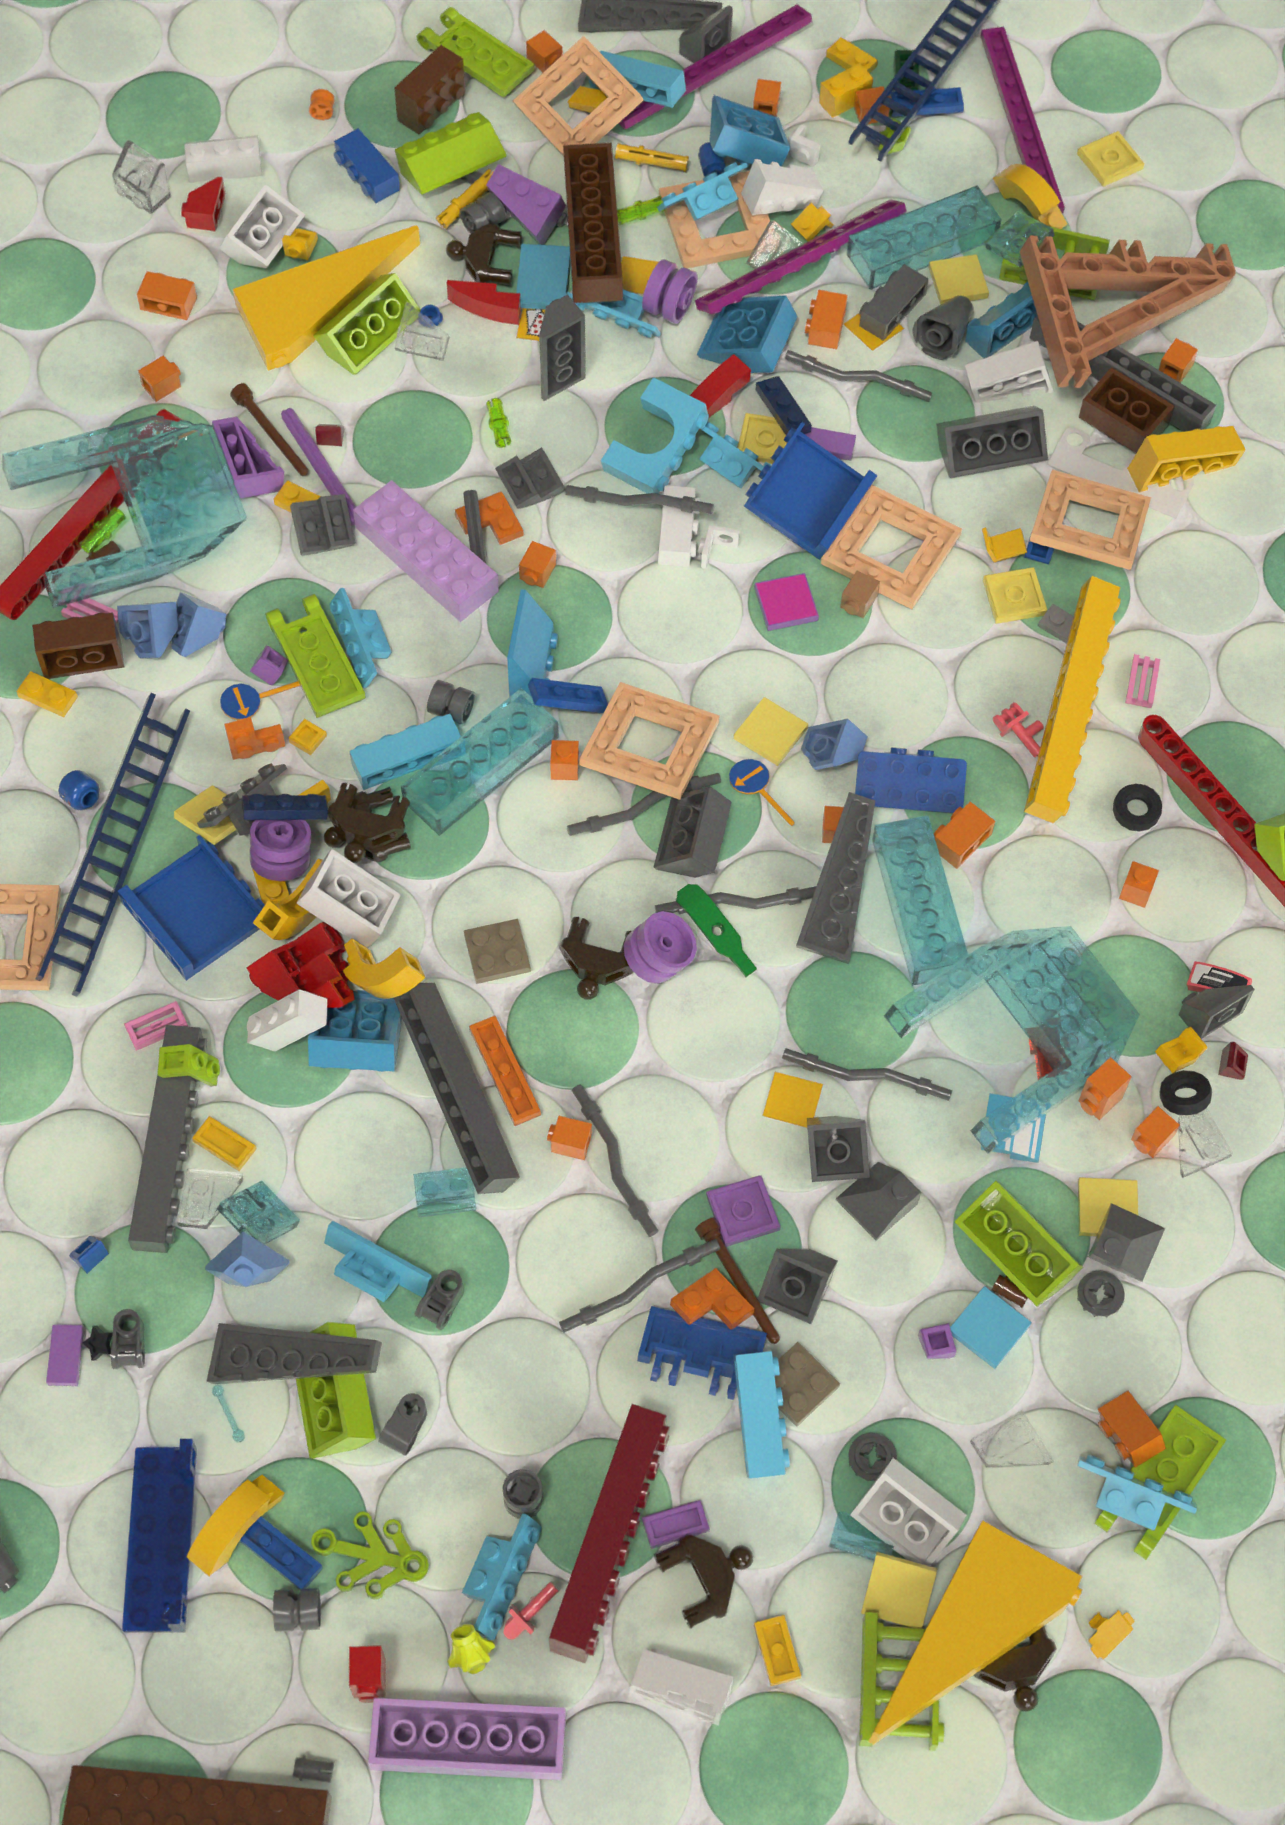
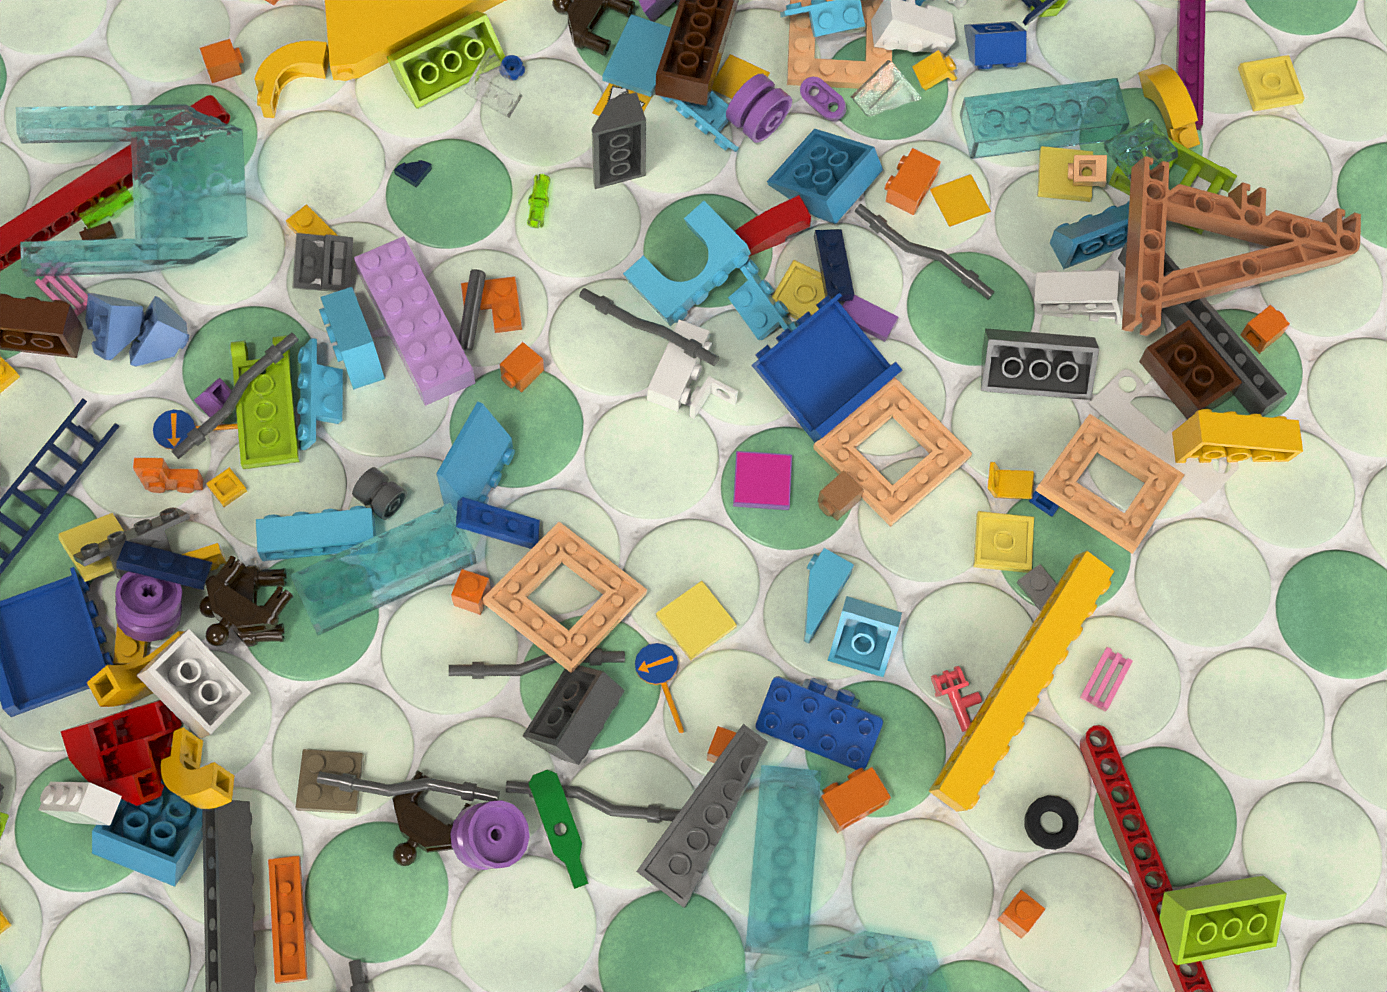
camera: 15 degrees right, 5 degrees up
medium lavender wedge [211,416,284,500] -> none
reddish brown piece [230,383,308,476] -> none
medium lavender axle [281,408,356,525] -> none
dark red slope [315,424,344,446] -> none
red slope [447,280,521,325] -> none
dark grey slope [495,448,565,509] -> none
clear neon green pin [617,195,665,225] -> none
magenta plate [695,199,907,314] -> none
medium blue slope [801,718,868,770] -> none
dark grey brick [859,264,929,341] -> none
dark grey cone [912,295,974,359] -> none
none -> dark grey bar [171,332,299,460]
none -> yellow arch [254,41,329,118]
none -> dark grey bar [317,771,500,802]
none -> medium azure wedge [319,287,385,390]
none -> dark blue tile [394,160,432,188]
none -> medium lavender plate [800,77,847,121]
none -> medium azure slope [804,548,854,644]
none -> medium azure slope [827,596,902,677]
none -> blue slope [964,21,1027,69]
none -> light nougat brick [1068,155,1107,187]

